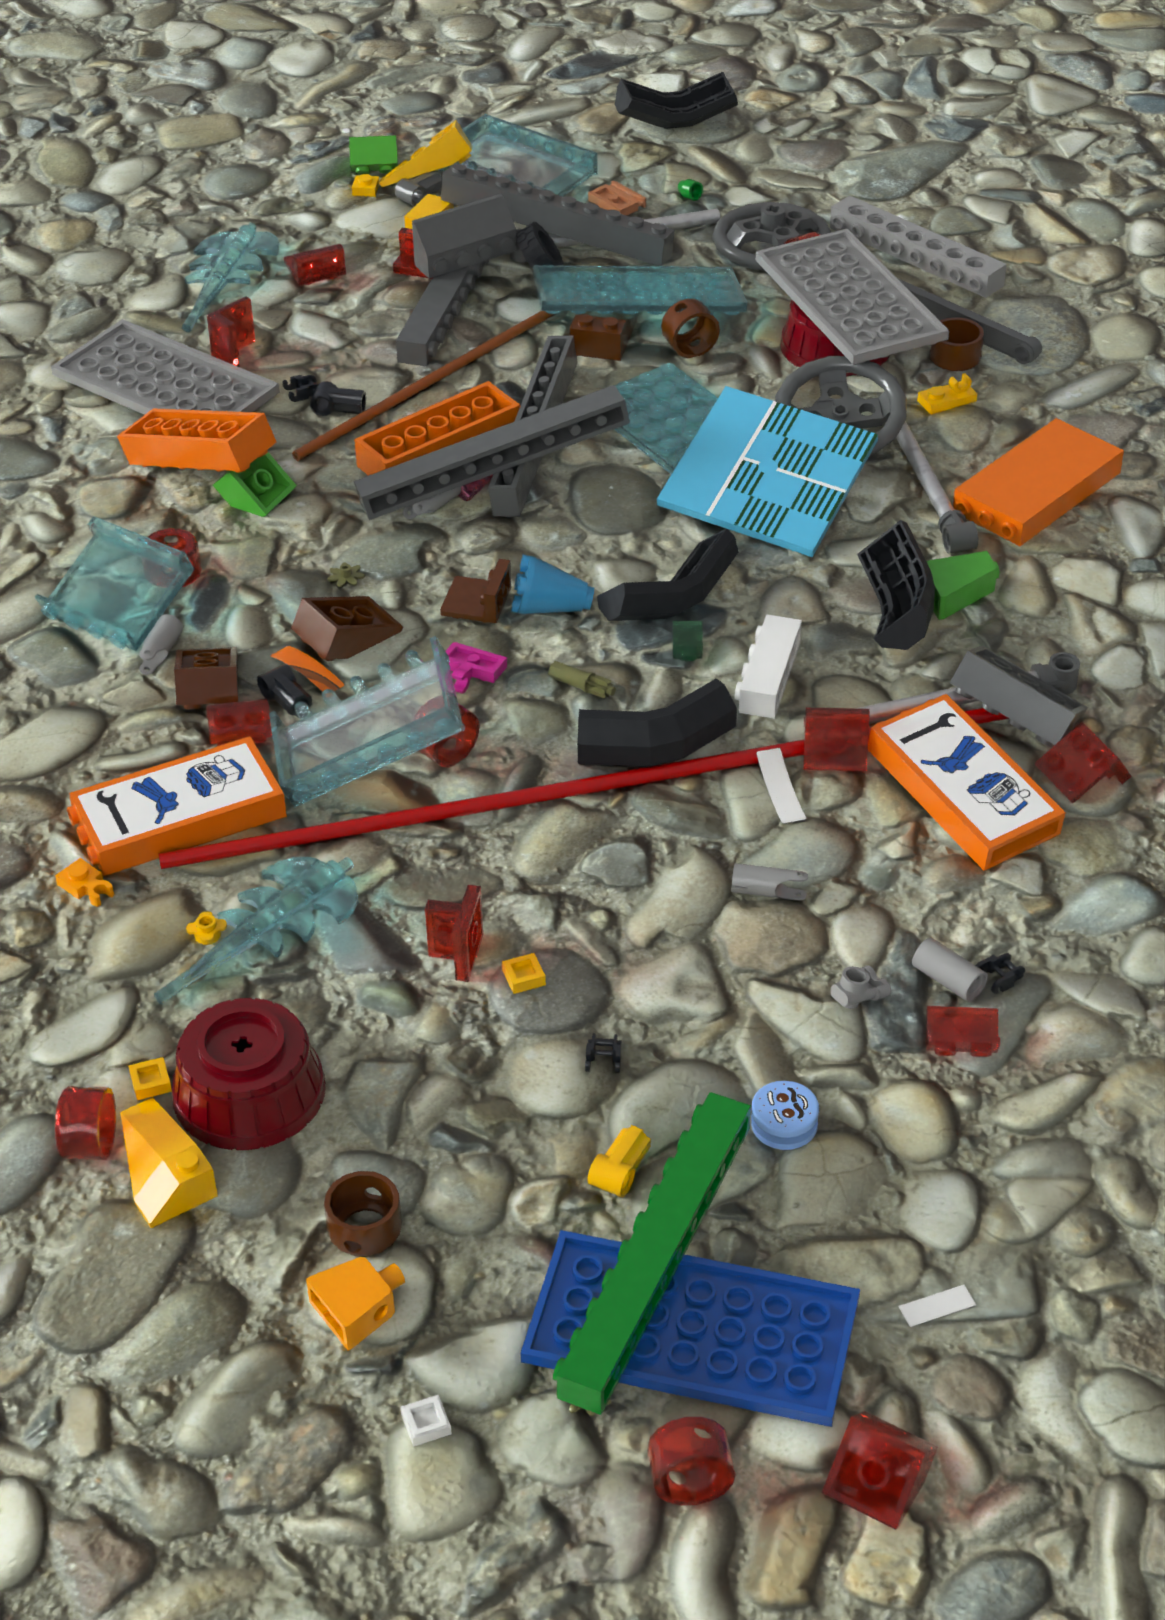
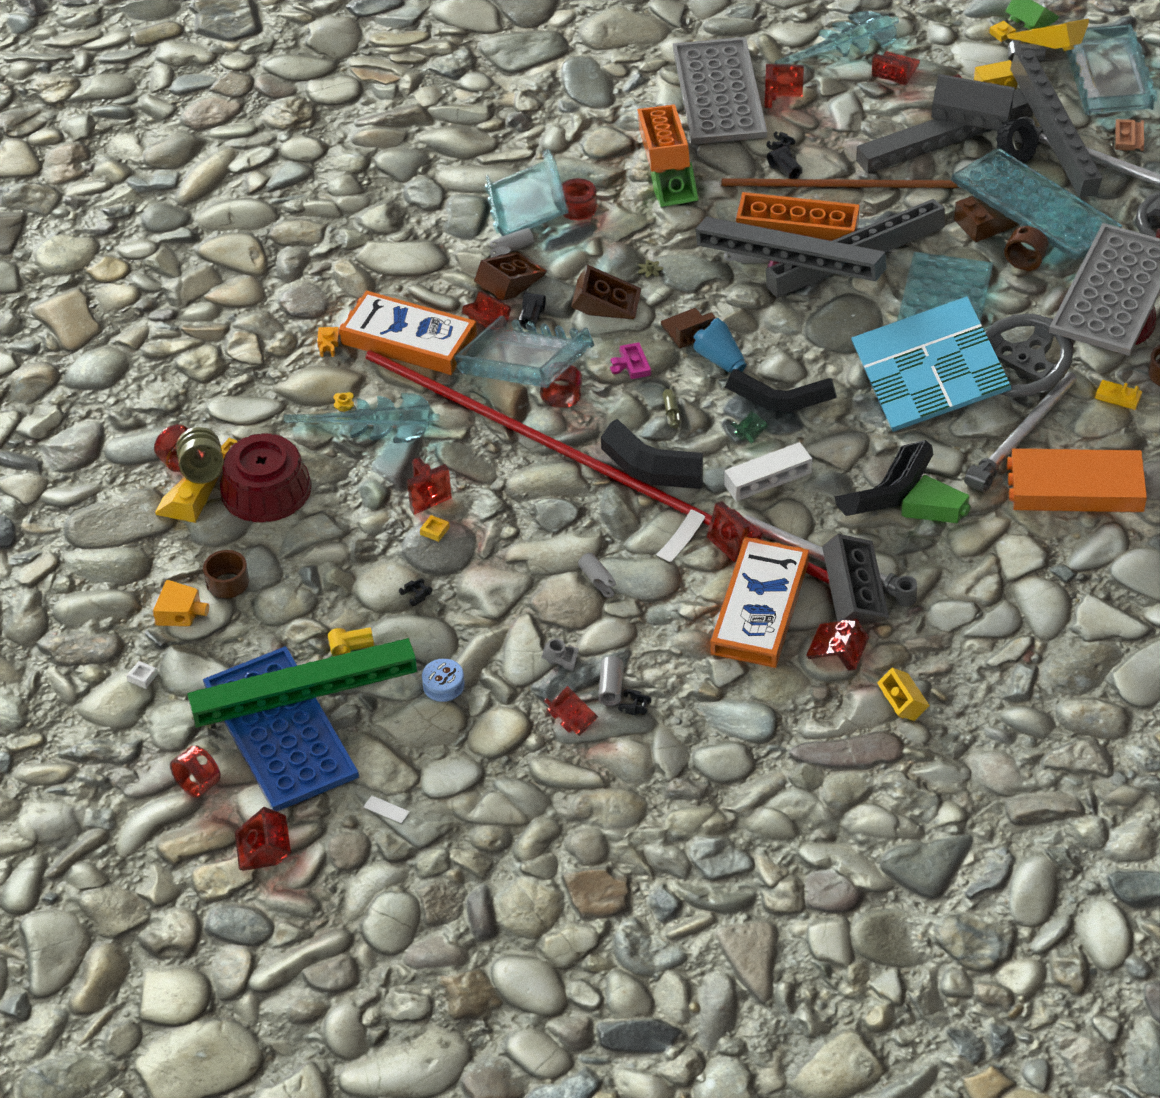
camera: 50 degrees right, 5 degrees up
orange sticker [271,646,344,696] -> none
none -> olive wheel [176,427,224,484]

